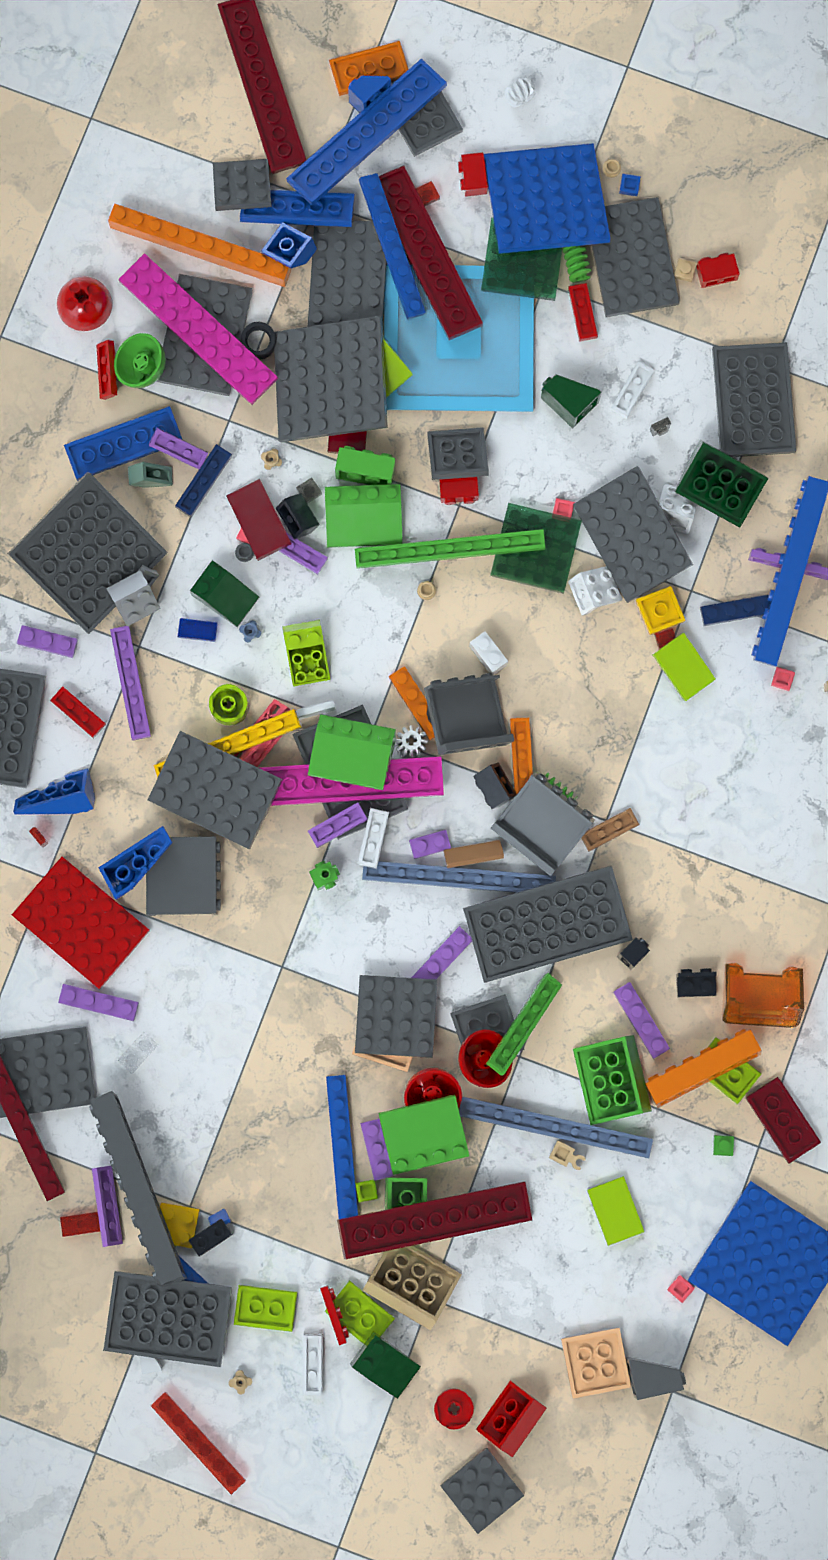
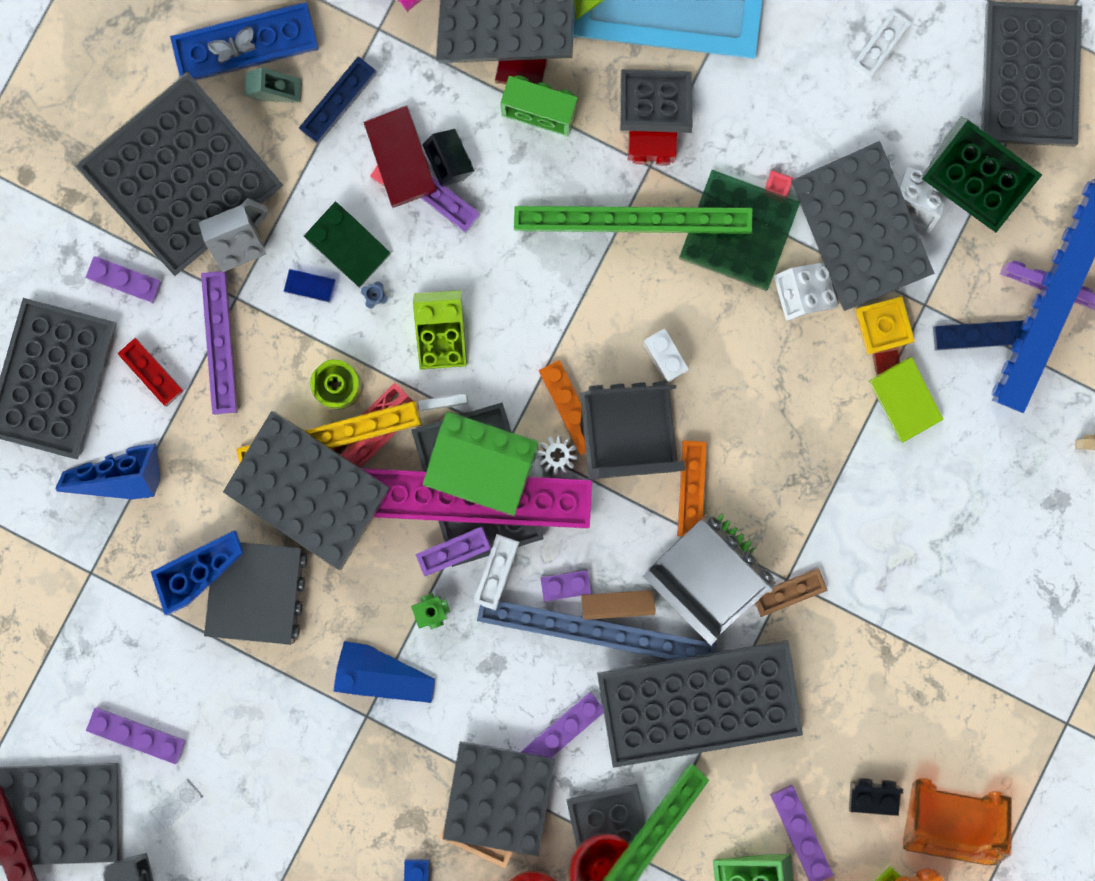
camera: 10 degrees right, 5 degrees up
red plate [11,856,150,990] -> none
clear red tile [29,827,48,848] -> none
medium lavender plate [149,428,208,469] -> none
dark grey plate [235,543,254,562] -> none
tan plate [261,449,282,470] -> none
clear smoke plate [296,477,322,504] -> none
bright green slope [325,484,403,548] -> none
tan plate [417,581,436,600] -> none
black brick [473,762,517,809] -> none
dark green slope [541,374,602,429] -> none
black brick [617,937,650,970] -> none
clear smoke plate [650,417,671,436] -> none
coral tile [771,667,795,691] -> none
none -> dark grey piece [207,27,256,63]
none -> blue wedge [333,641,435,703]

